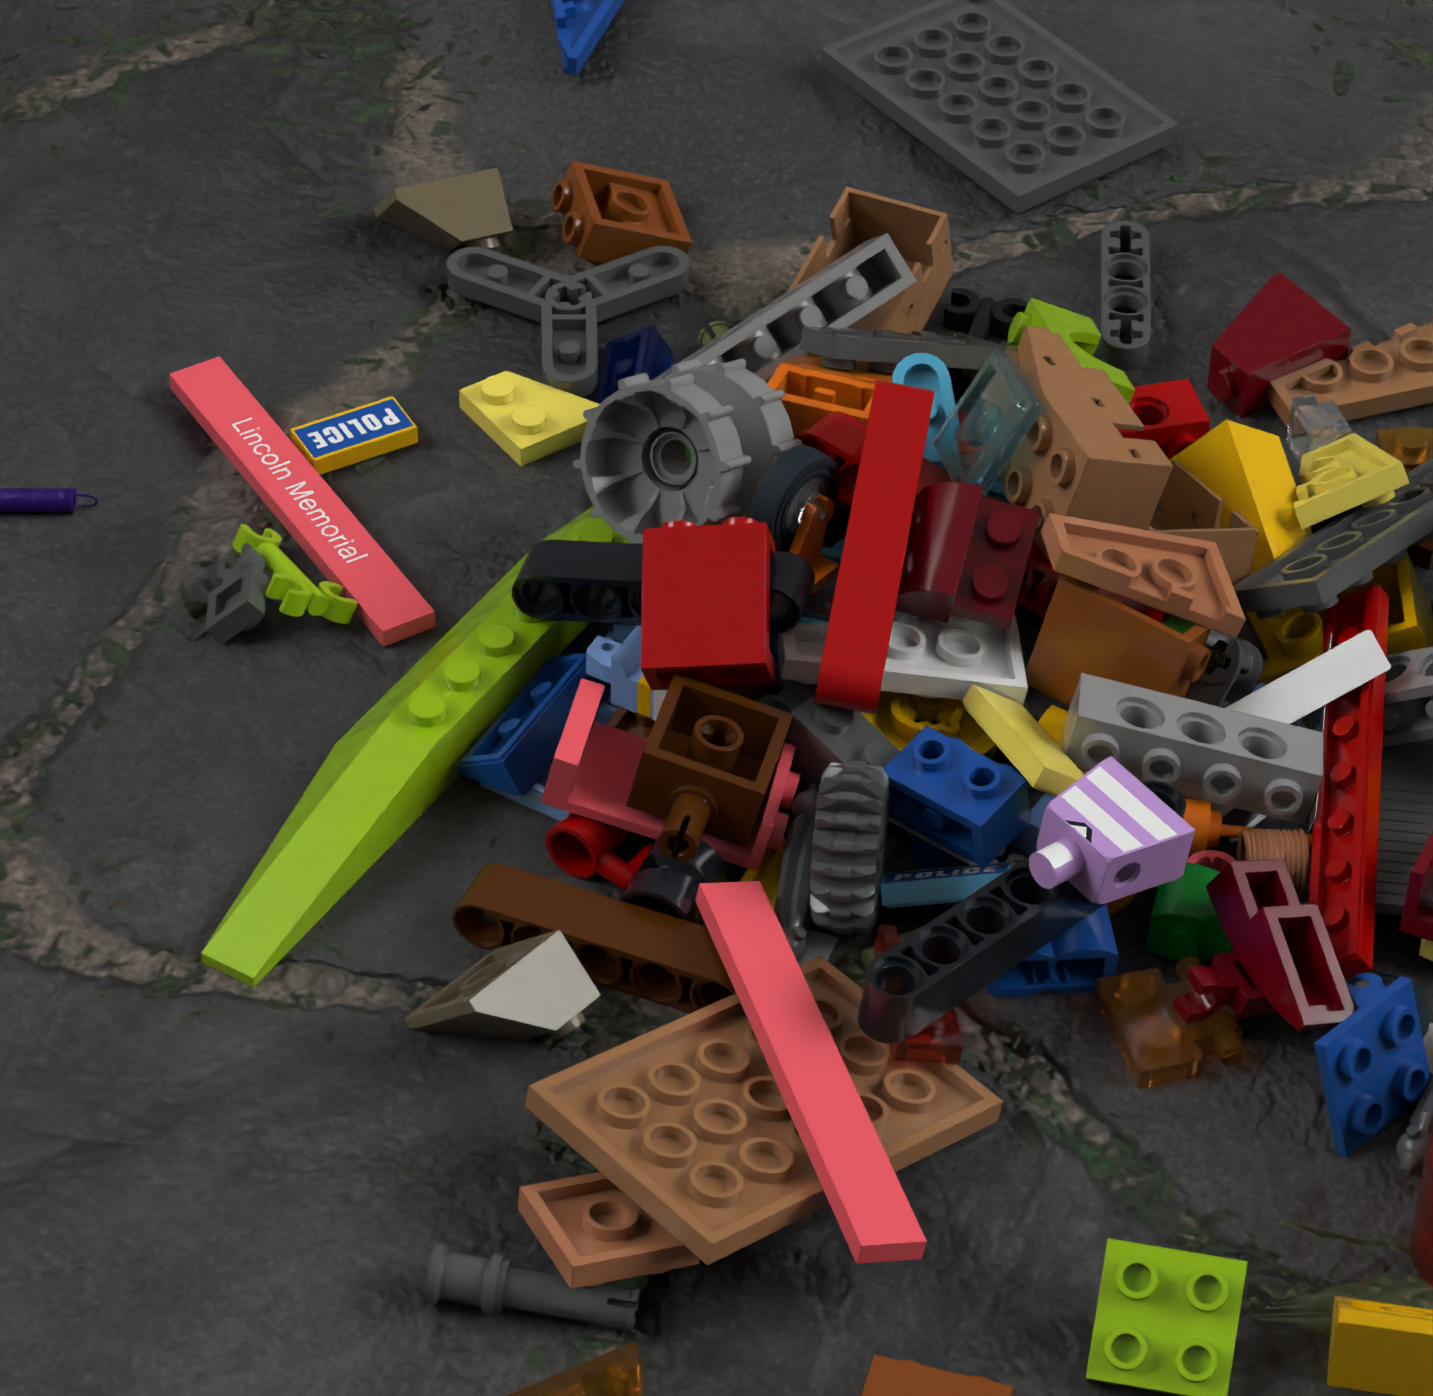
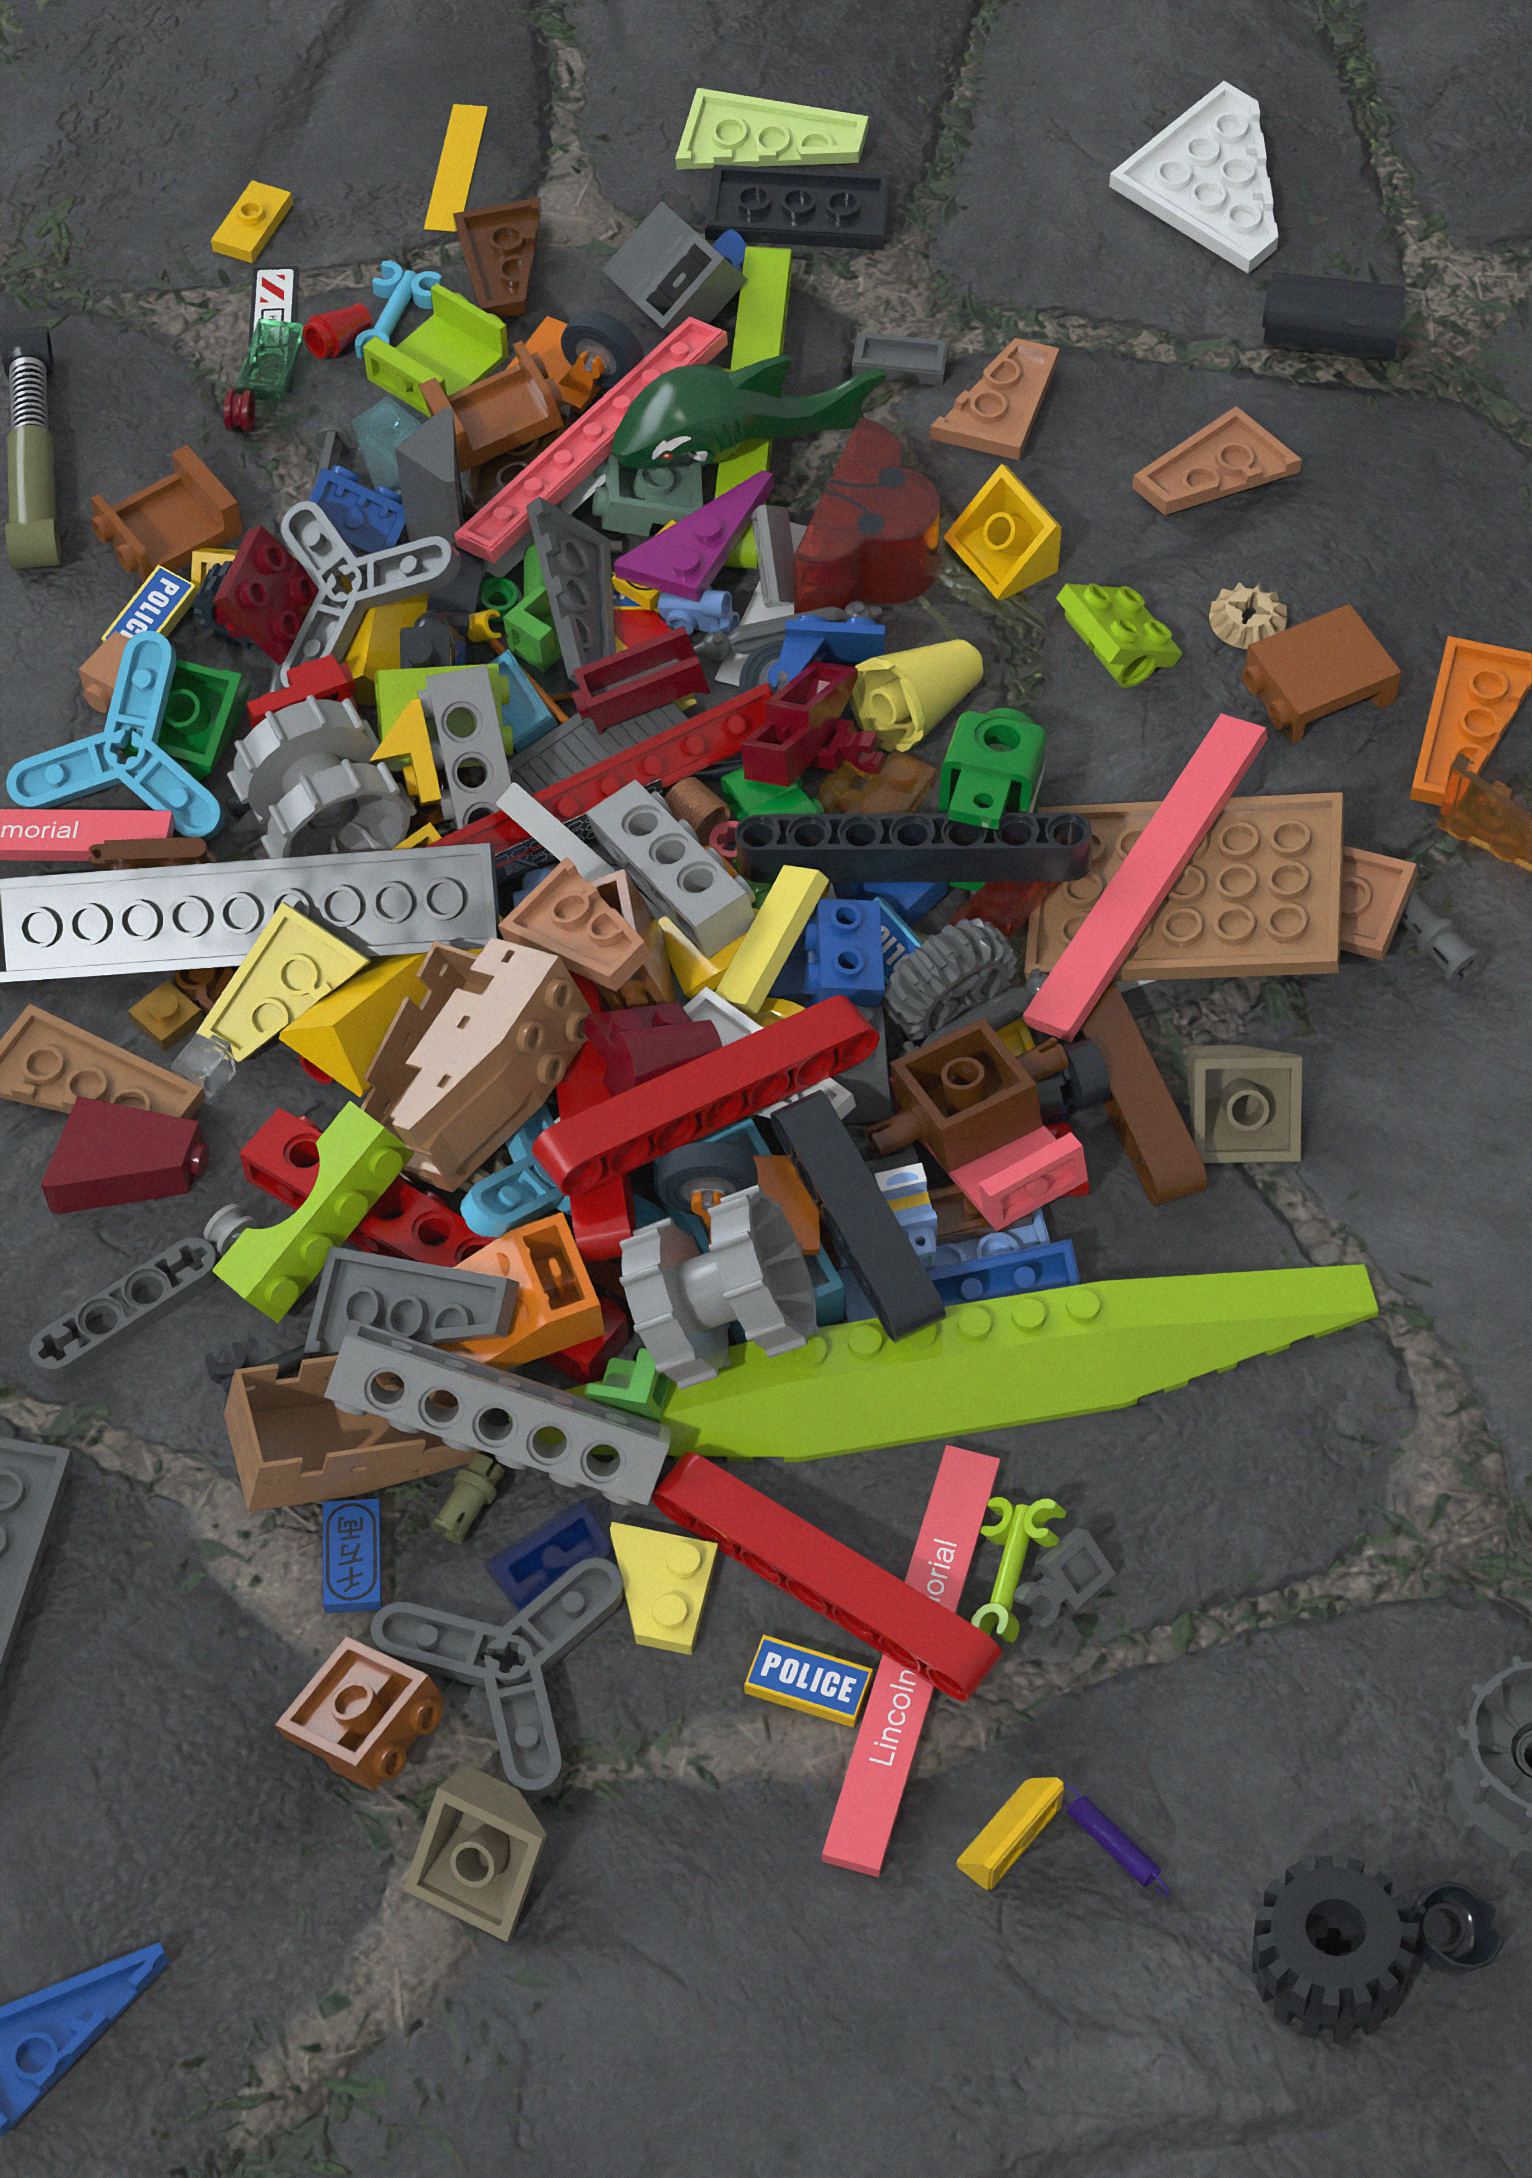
camera: 130 degrees left, 15 degrees up
red panel [641,517,775,690] -> none
clear light blue plate [932,348,1045,497] -> none
lavender torso [1029,756,1195,904] -> none
none -> light grey bush [204,1204,258,1256]
none -> blue tile [323,1499,382,1614]
none -> red beam [651,1451,1002,1702]
none -> light yellow cone [849,639,983,753]
none -> green piece [938,708,1047,895]
none -> yellow slope [956,1777,1064,1891]

